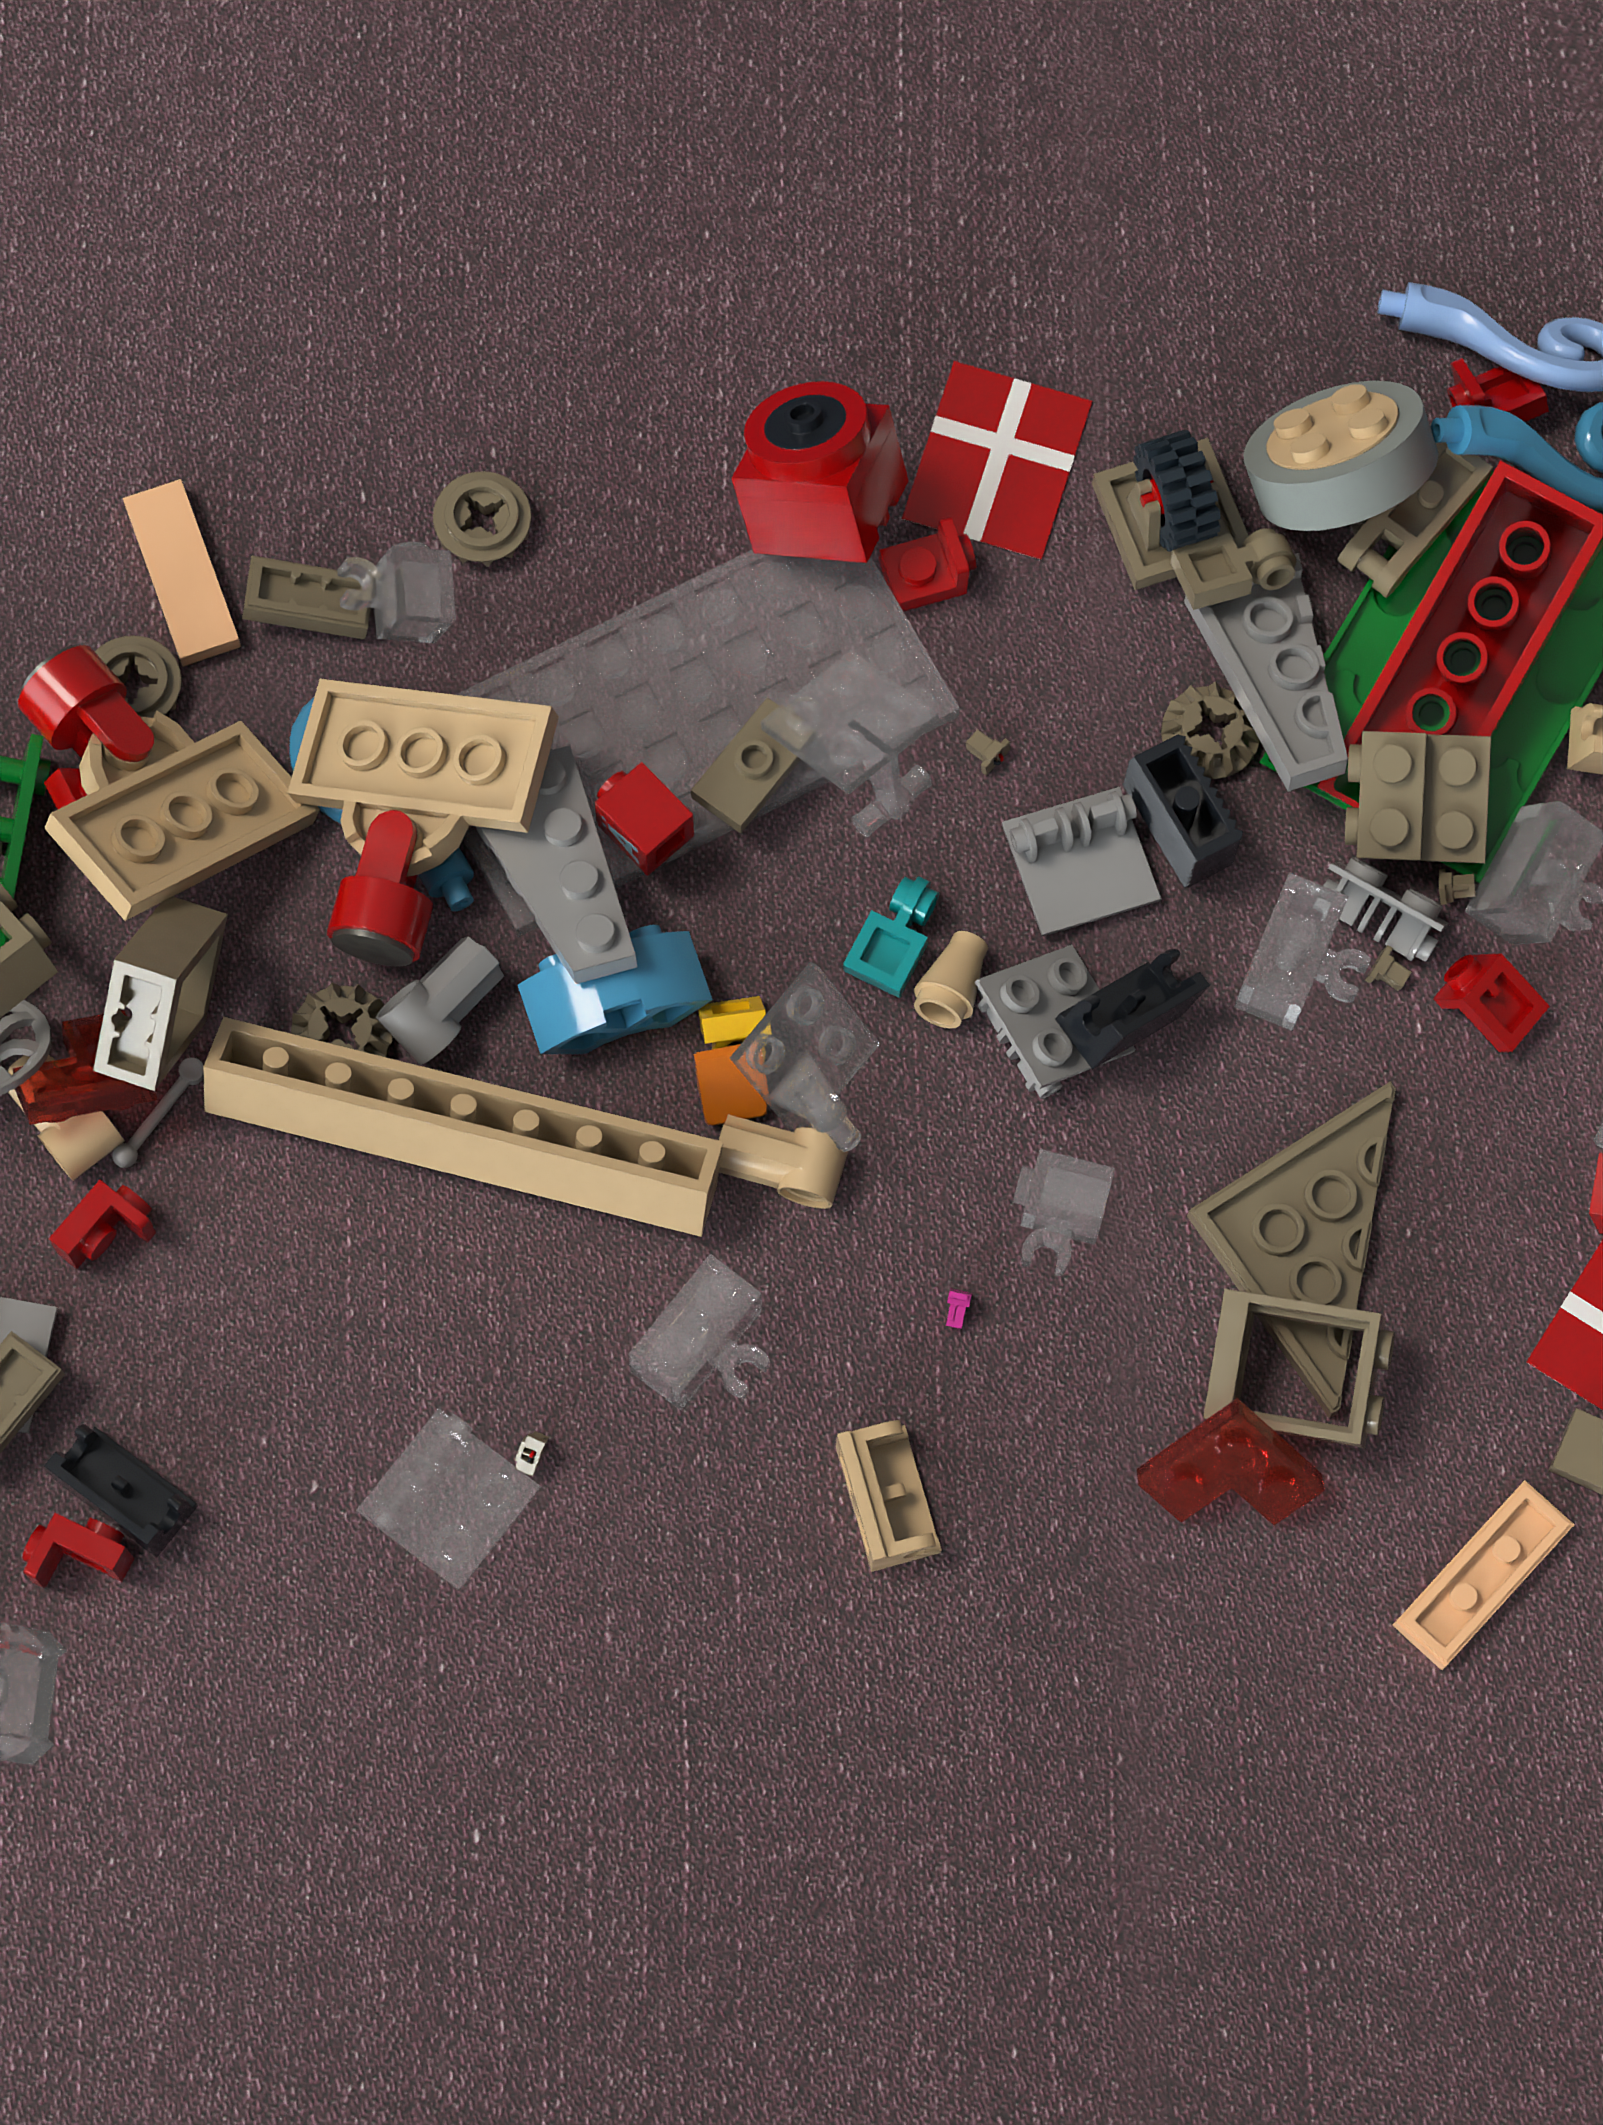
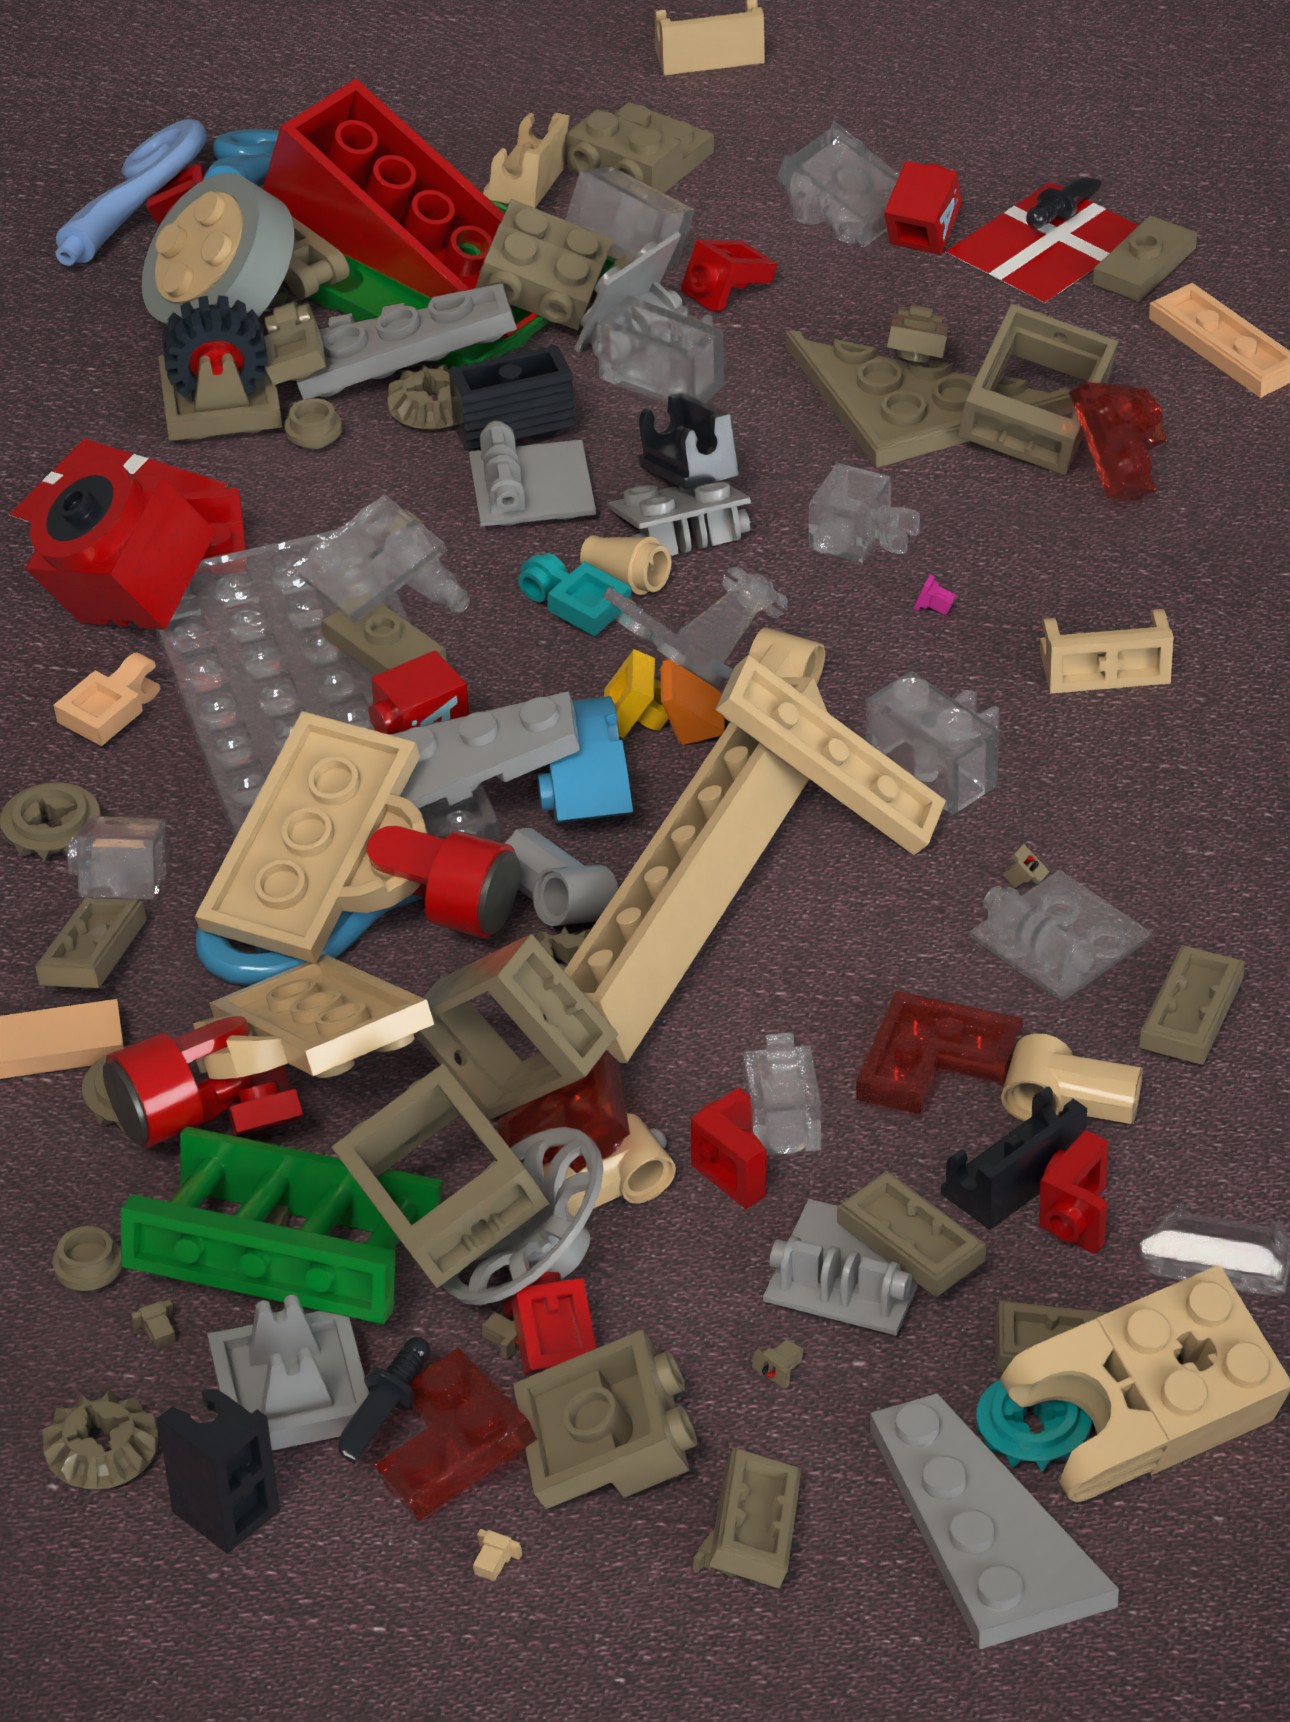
camera: 75 degrees left, 30 degrees down
none -> light nougat plate [54,652,161,746]
none -> dark tan plate [285,398,342,450]
none -> tan plate [715,655,946,855]
none -> clear brick [743,1032,821,1155]
none -> clear red plate [856,991,1023,1114]
none -> dark tan plate [887,305,948,362]
none -> tan piece [1001,1034,1143,1124]
none -> dark tan plate [1139,945,1245,1065]

